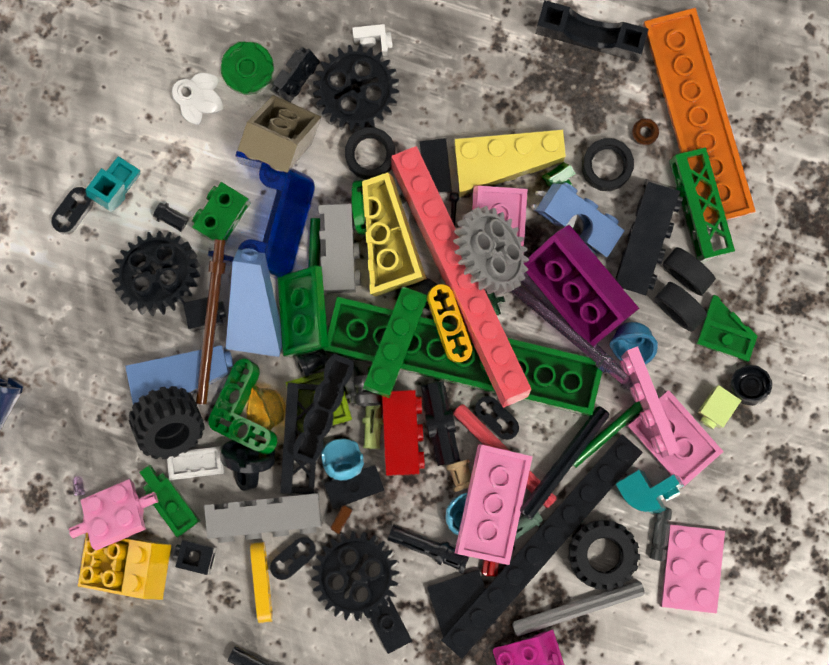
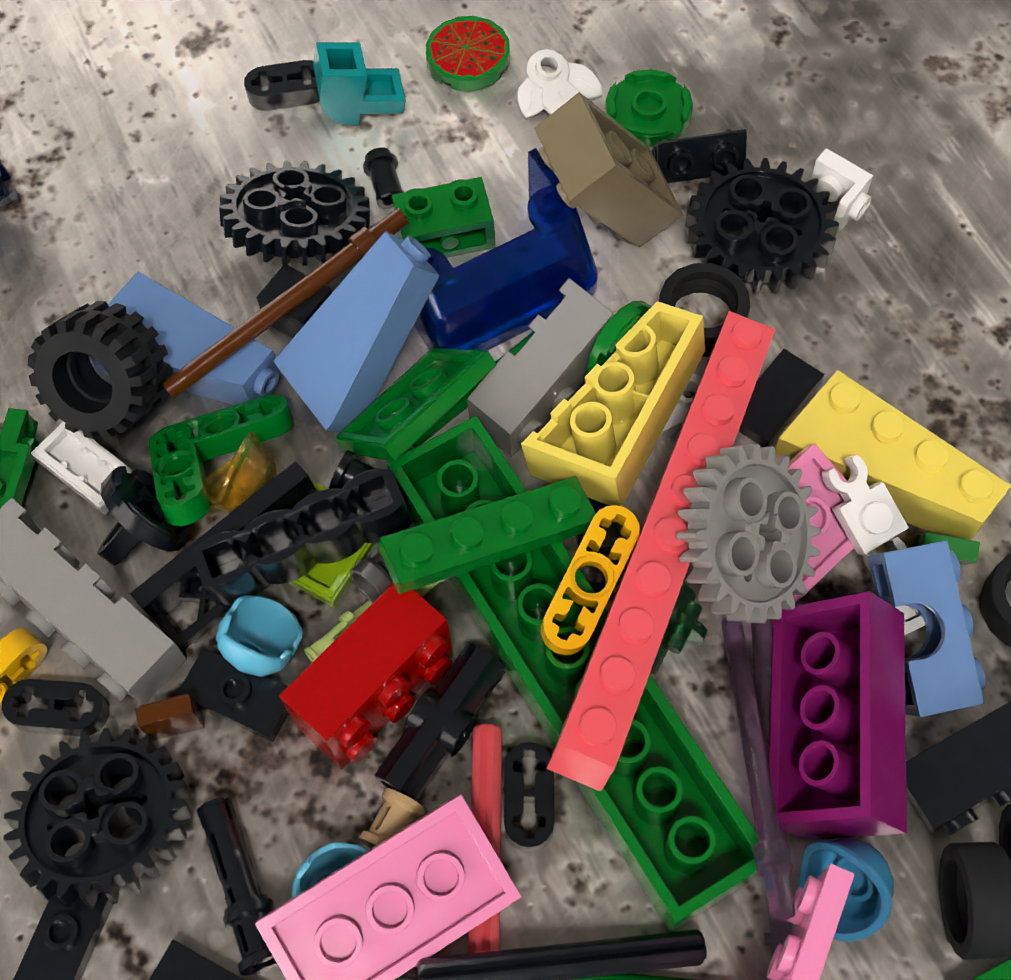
camera: 45 degrees right, 20 degrees down
none -> tile [426,16,510,91]
none -> white plate [822,455,909,555]

